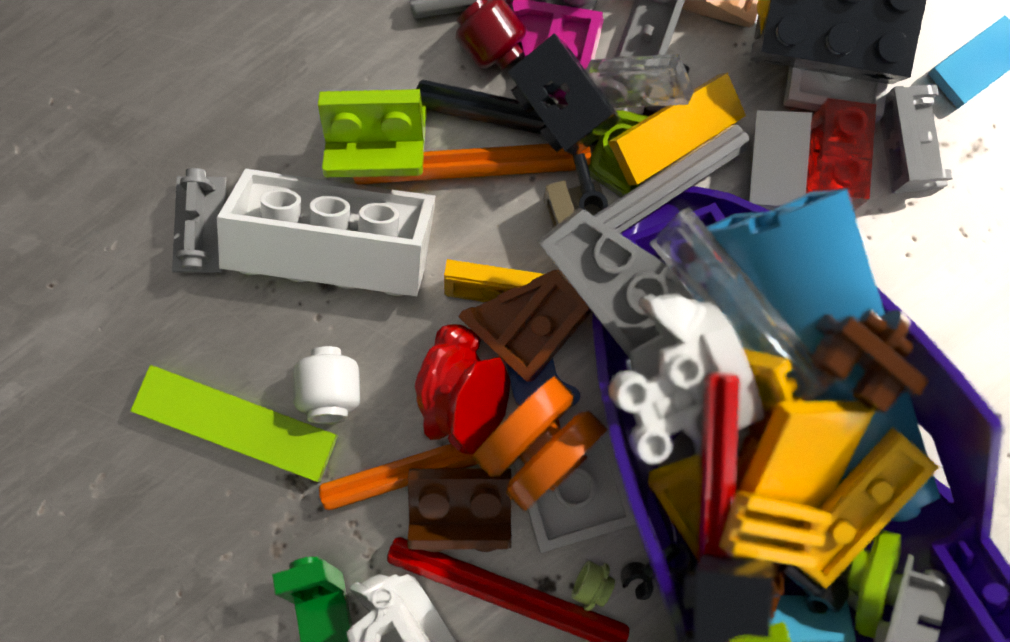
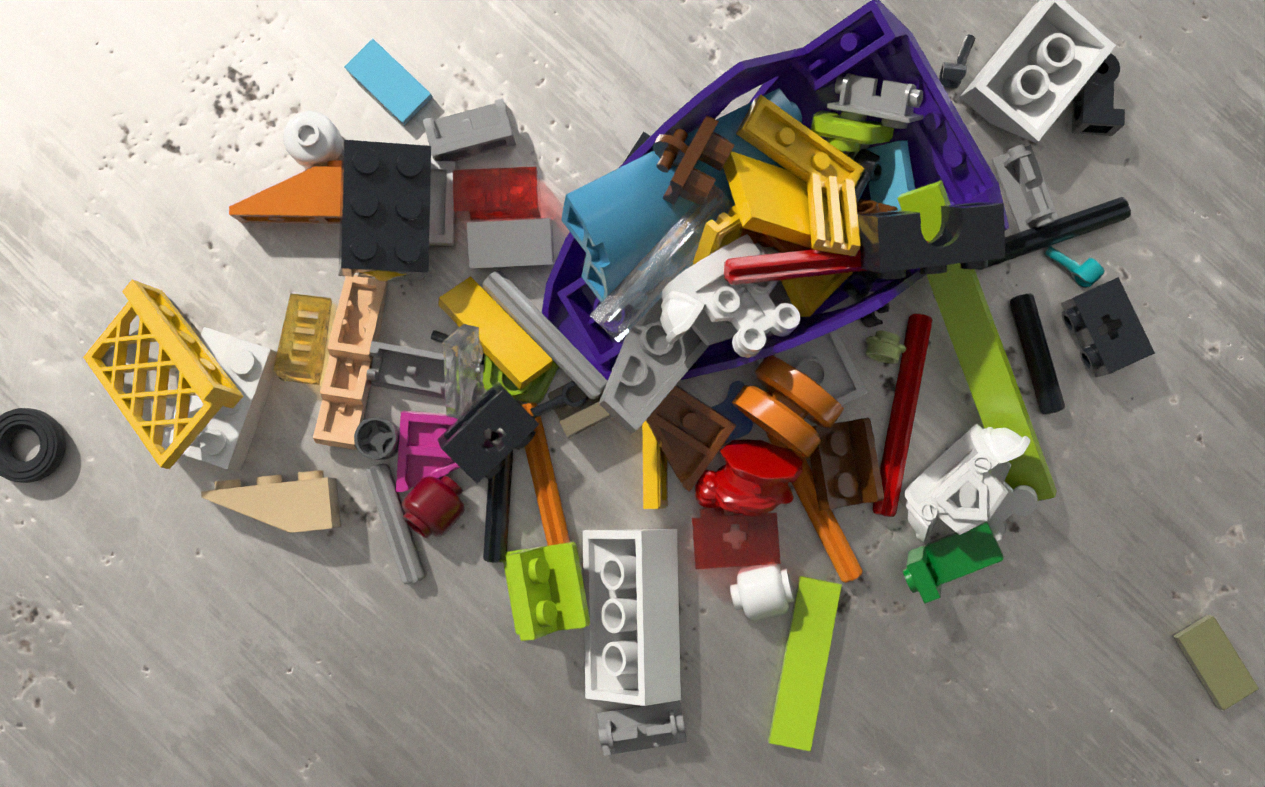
camera: 90 degrees left, 5 degrees up
none -> clear red brick [690,507,781,569]

